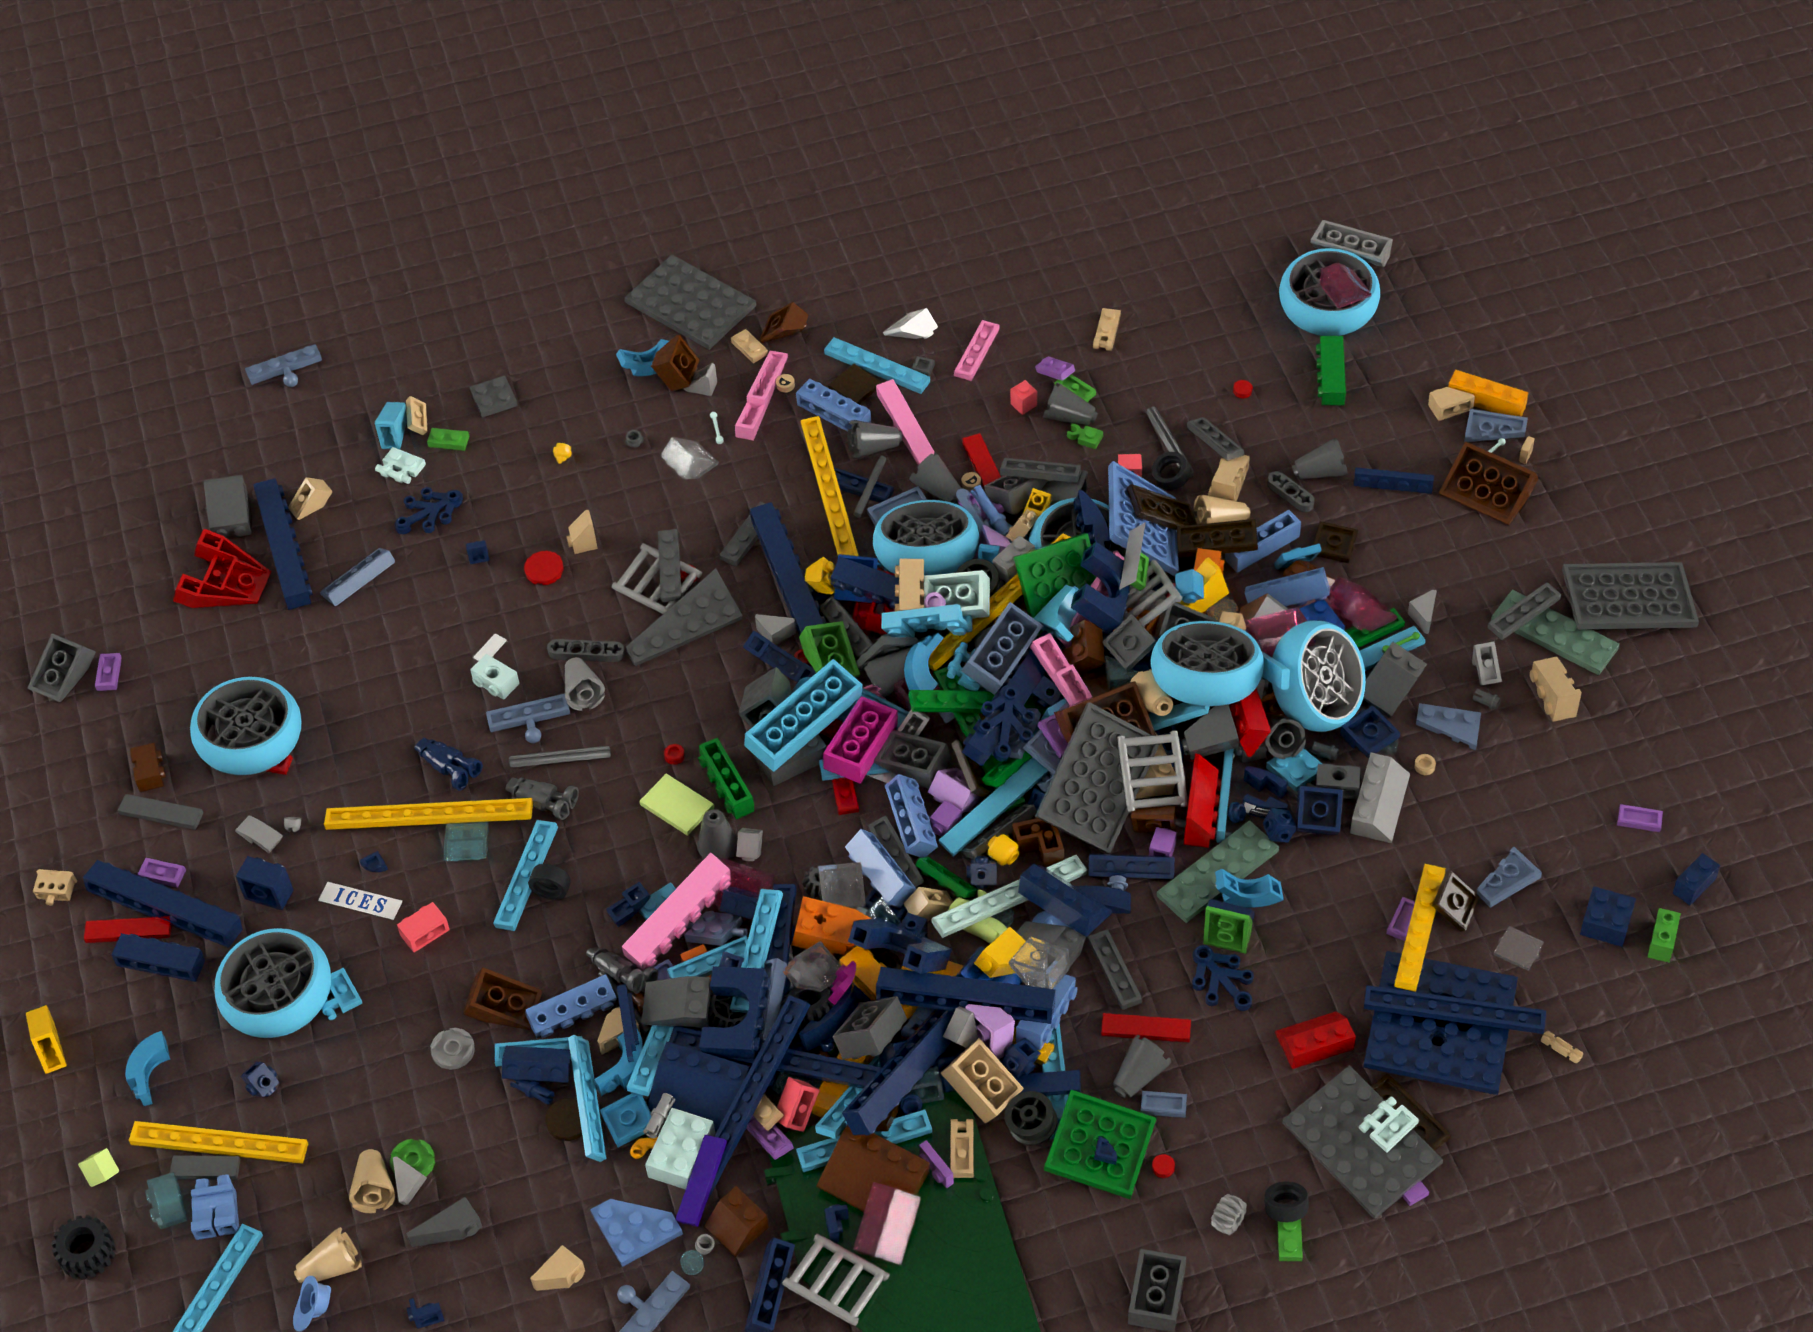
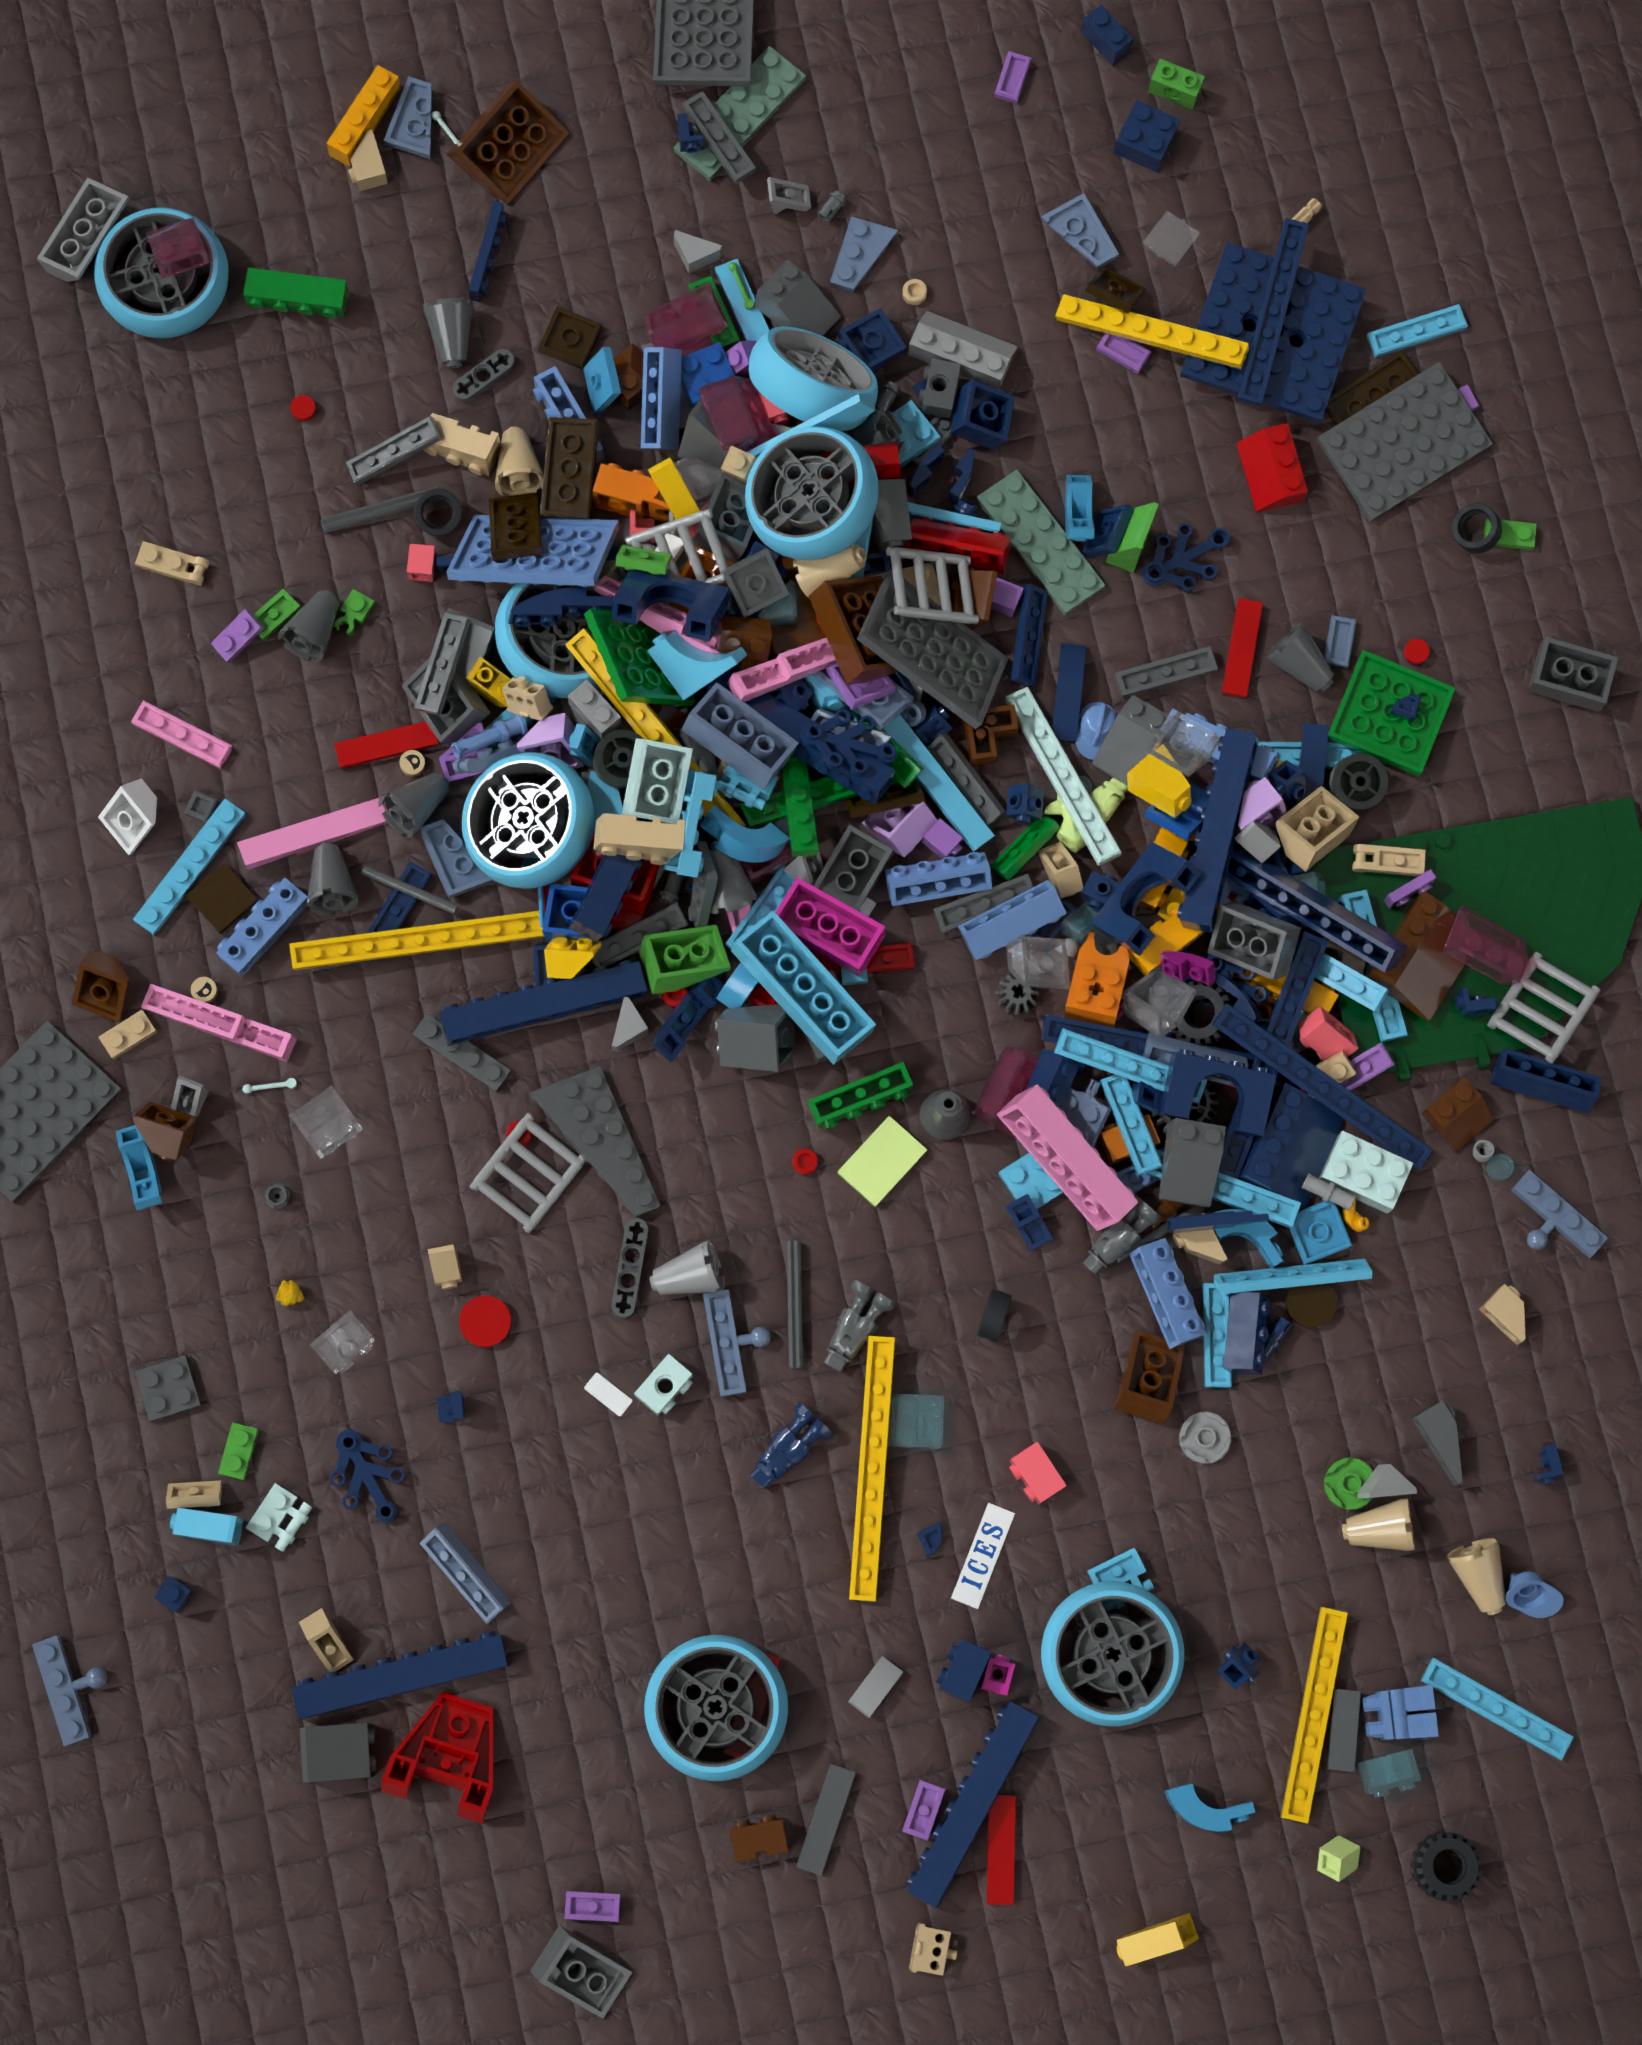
camera: 95 degrees left, 25 degrees up
dark blue brick [111,933,205,982] -> none
light grey hinge [284,817,301,832] -> none
medium azure plate [493,820,558,931] -> none
medium blue plate [590,1199,683,1267] -> none
dark grey plate [658,529,682,602] -> none
dark purple tile [675,1135,727,1227] -> none
light grey brick [736,828,763,861] -> none
lavender tile [924,592,946,608] -> none
yellow head [987,834,1019,866] -> none
coral brick [1010,380,1037,415] -> none
dark blue slope [1018,864,1113,937] -> none
sand blue plate [1107,875,1128,891] -> none
light grey sticker [1119,522,1146,590] -> none
dark azure brick [1175,569,1204,603] -> none
light grey gear [1211,1194,1246,1235] -> none
dark blue brick [1262,808,1297,843] -> none
light aqua plate [1359,1096,1419,1153] -> none
tan tile [1519,436,1535,464] -> none
tan wedge [1530,657,1582,722] -> none
none -> dark blue brick [154,1575,195,1614]
none -> clear slope [310,1311,375,1374]
none -> dark blue bracket [677,113,705,153]
none -> dark pink brick [980,1654,1015,1696]
none -> medium azure tile [1367,304,1468,358]

